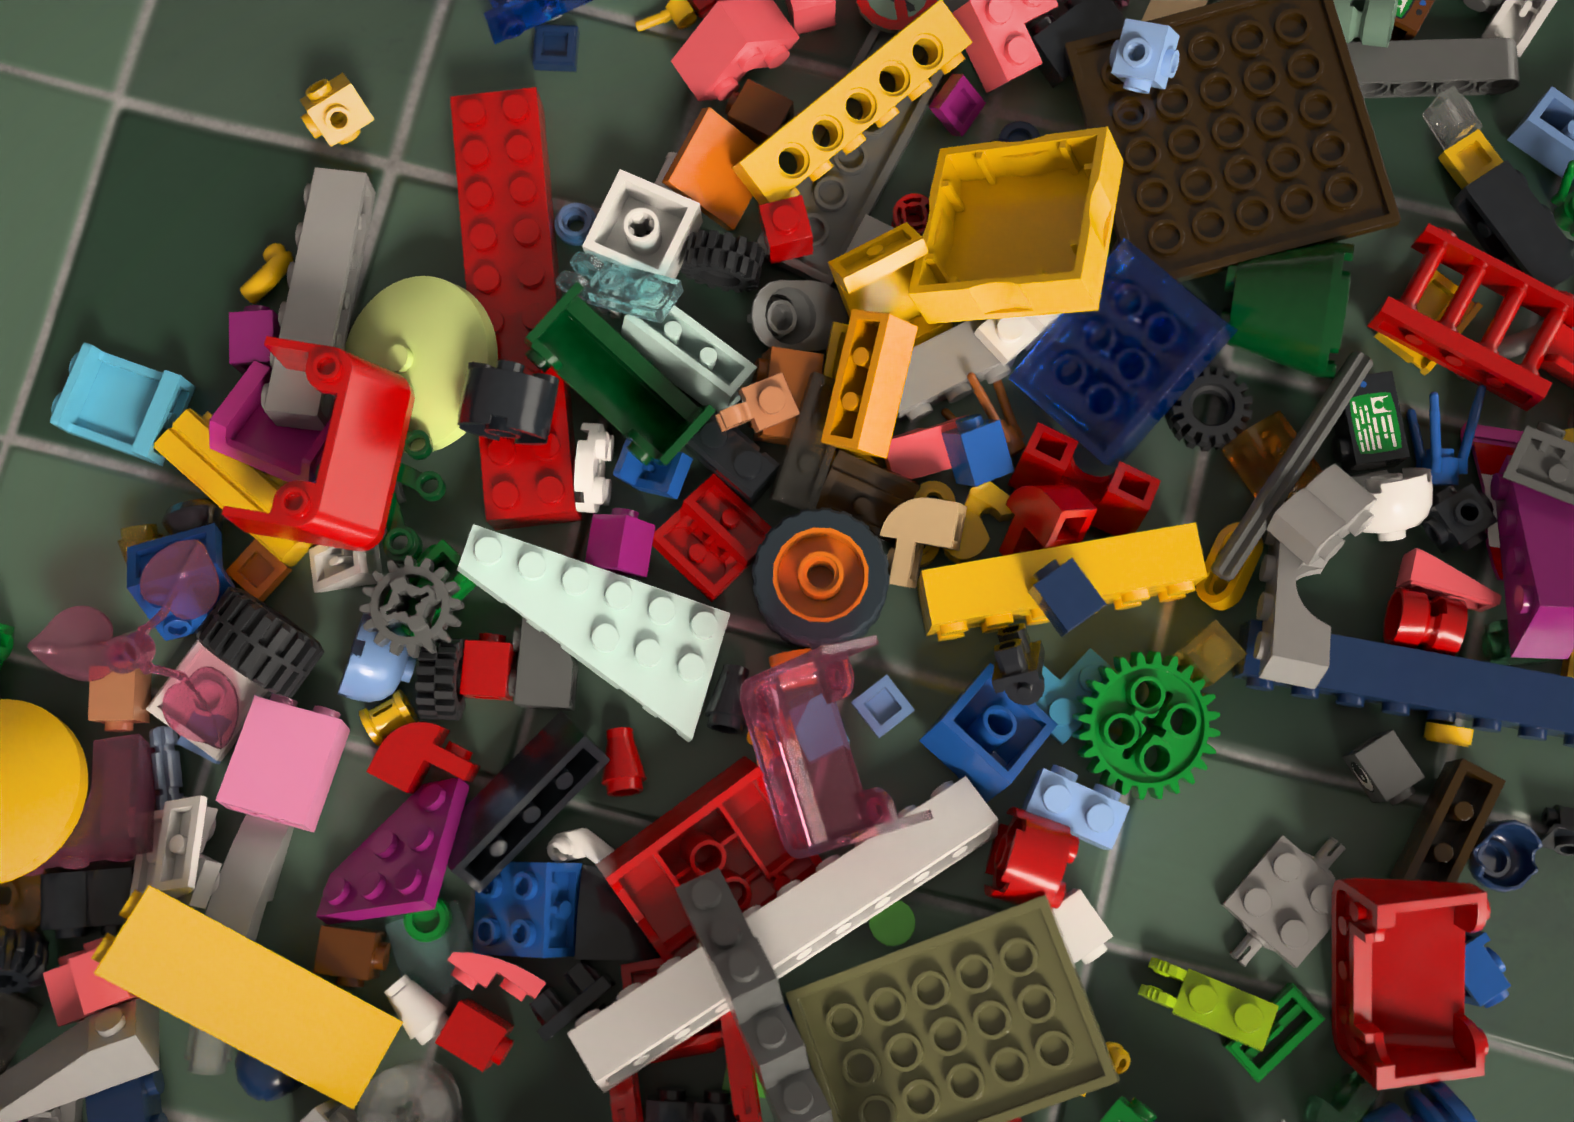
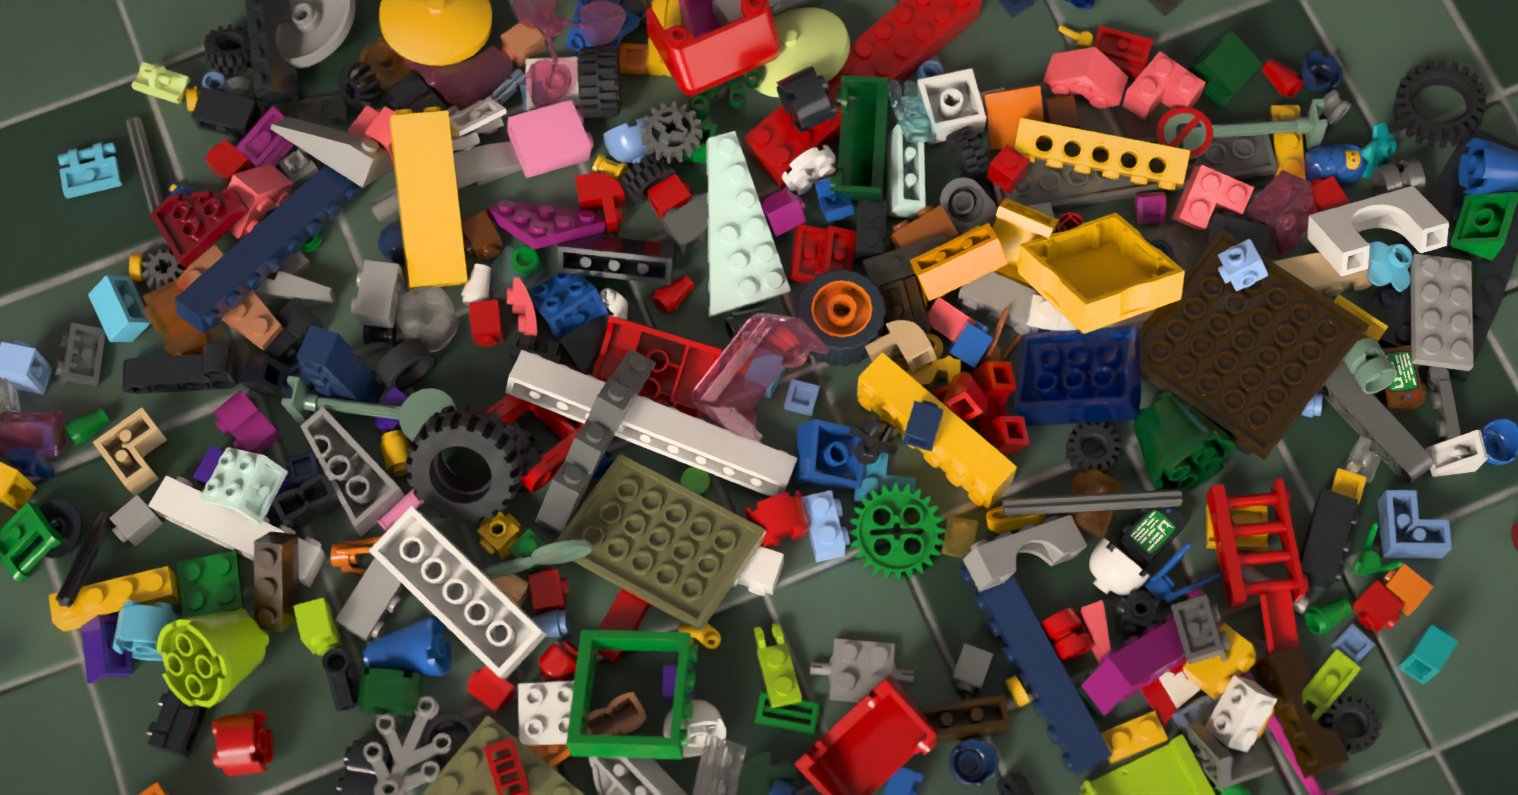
camera: 50 degrees right, 10 degrees down
white slope [309,544,382,592] -> none
nougat plate [715,372,800,433] -> none
light grey brick [1266,464,1377,566] -> none

